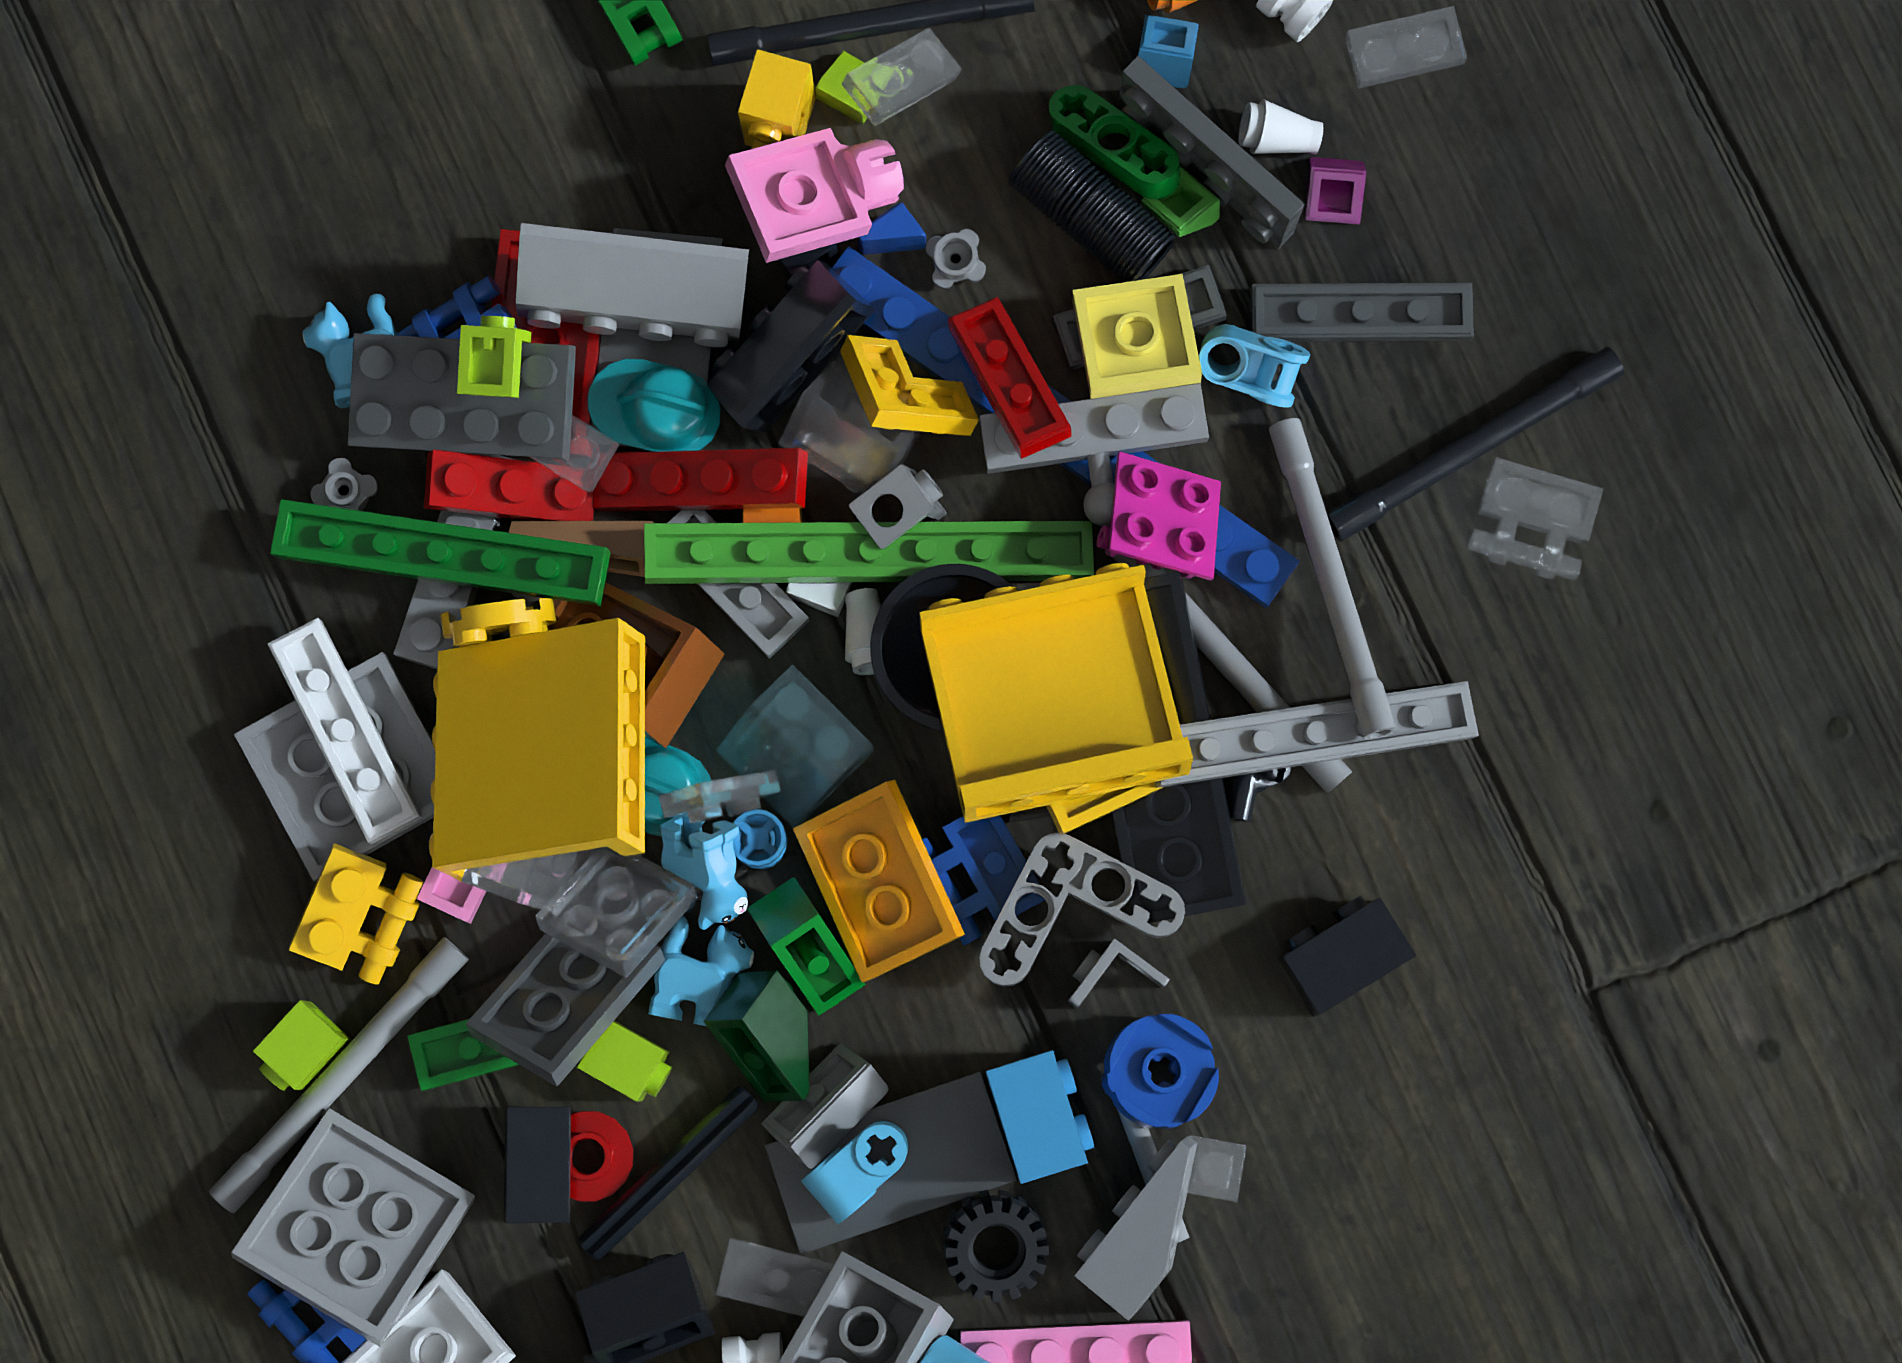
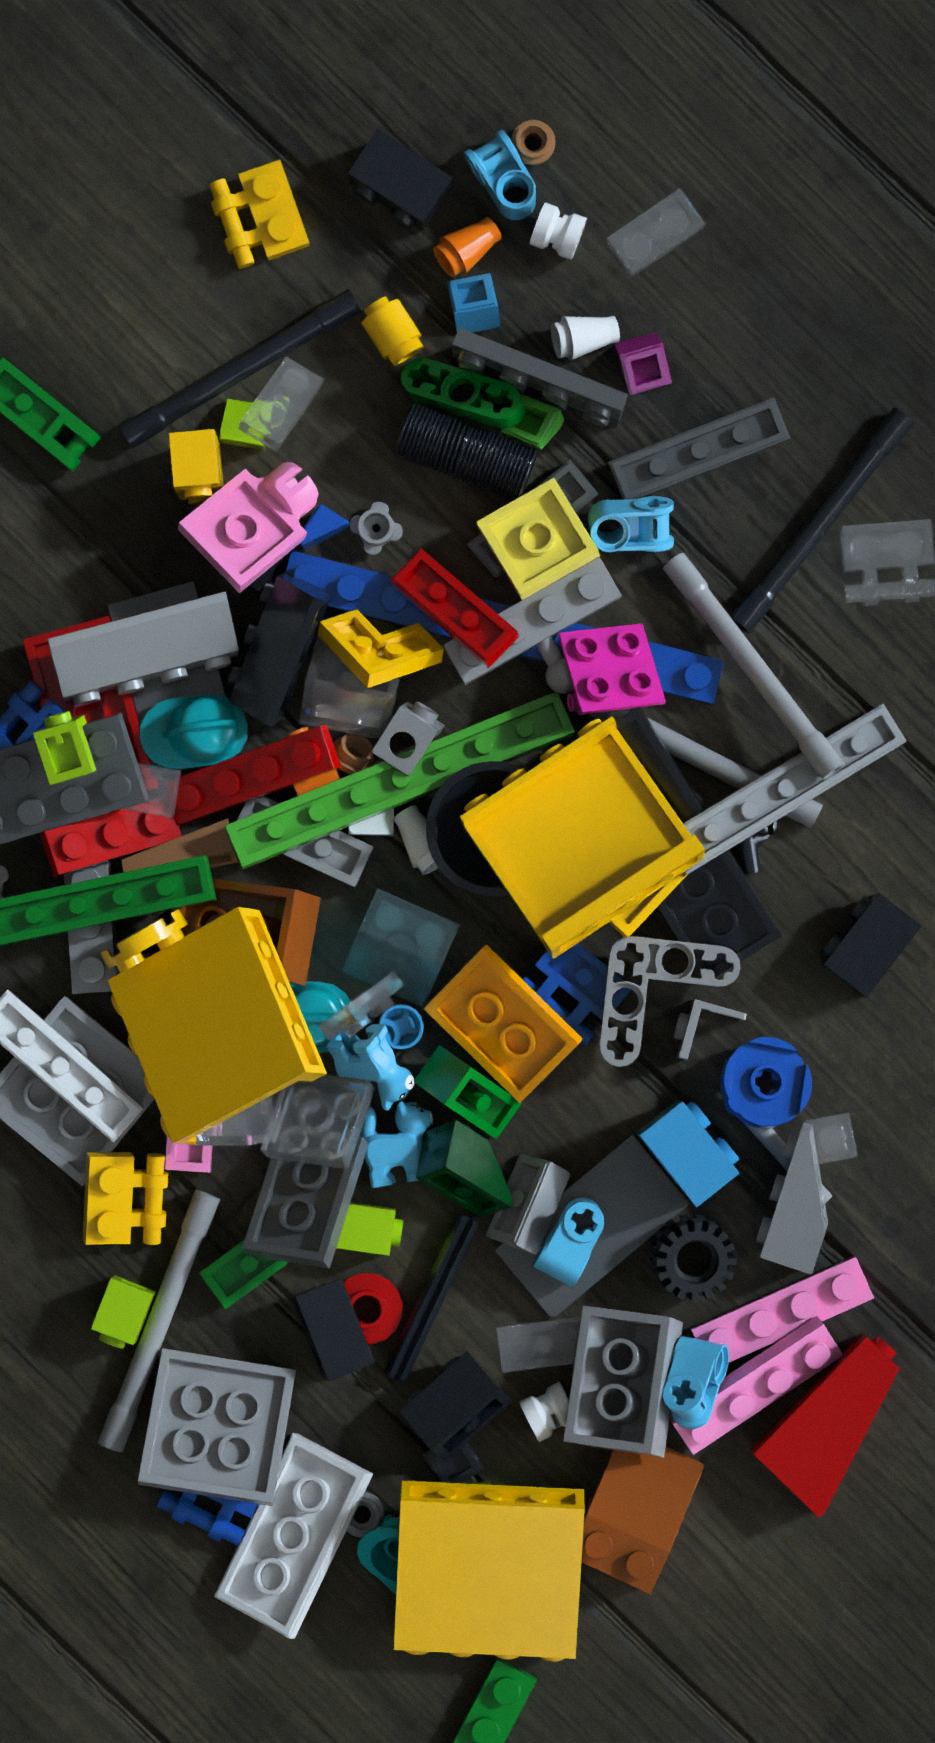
camera: 25 degrees left, 5 degrees up
none -> medium nougat plate [333,733,374,775]
none -> yellow brick [361,296,424,366]

